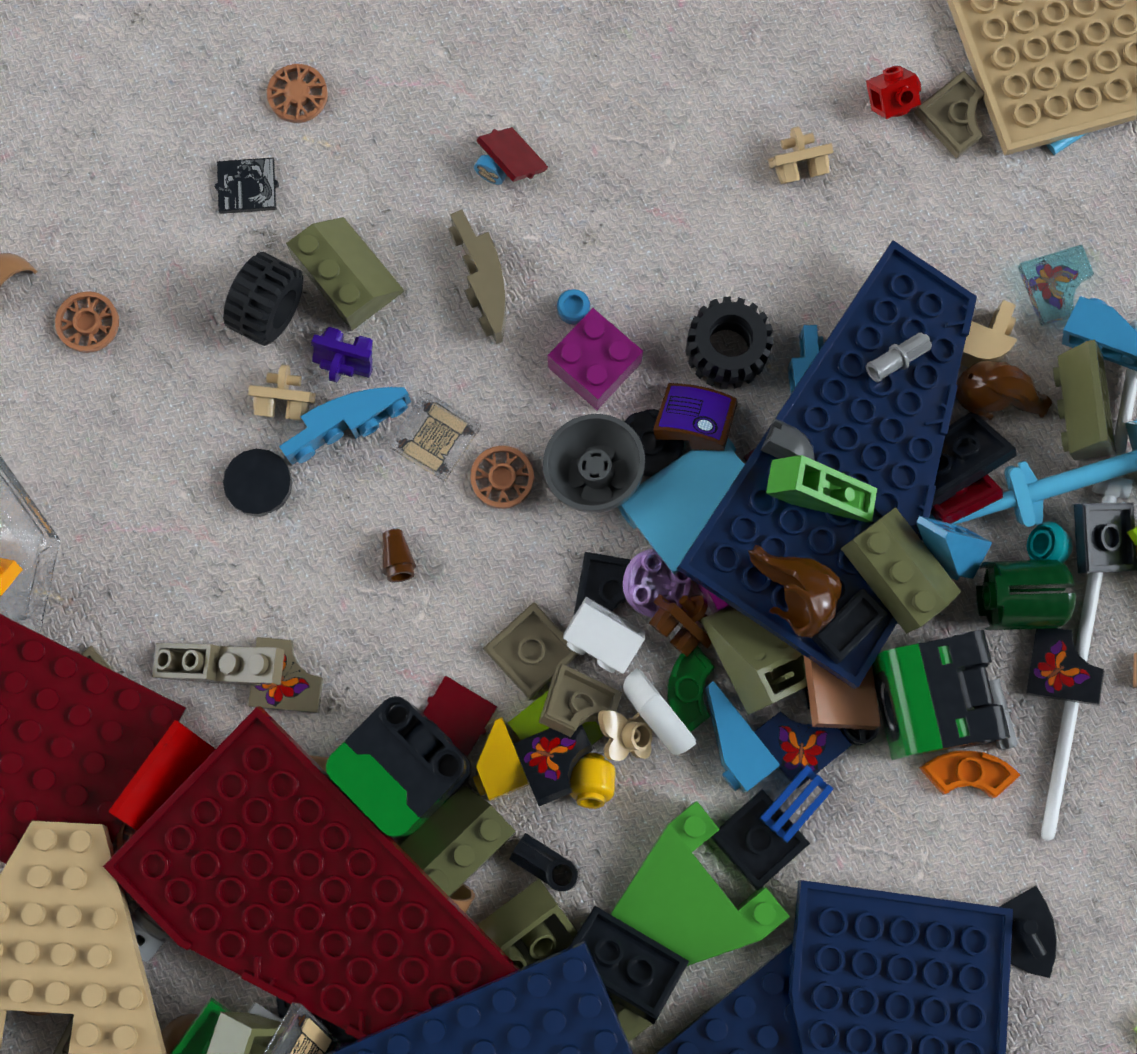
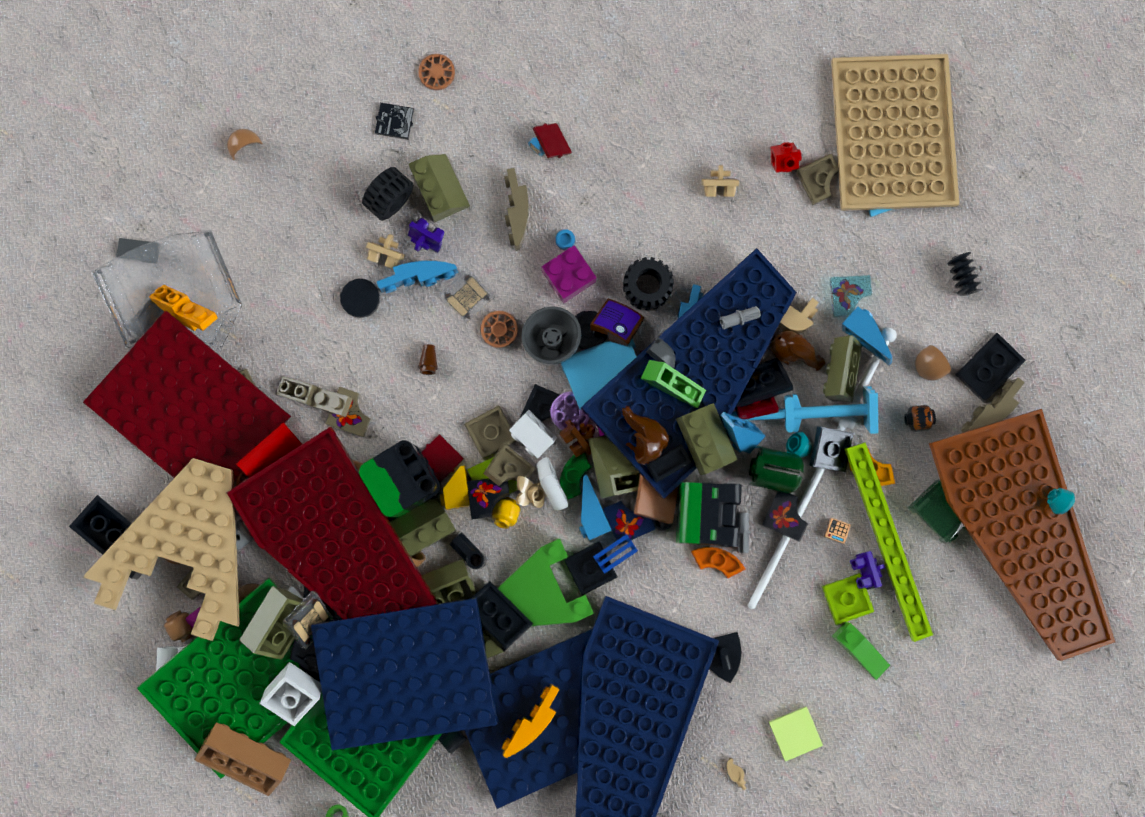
camera: 10 degrees right, 5 degrees up
nougat wheel [55,291,119,353] -> none

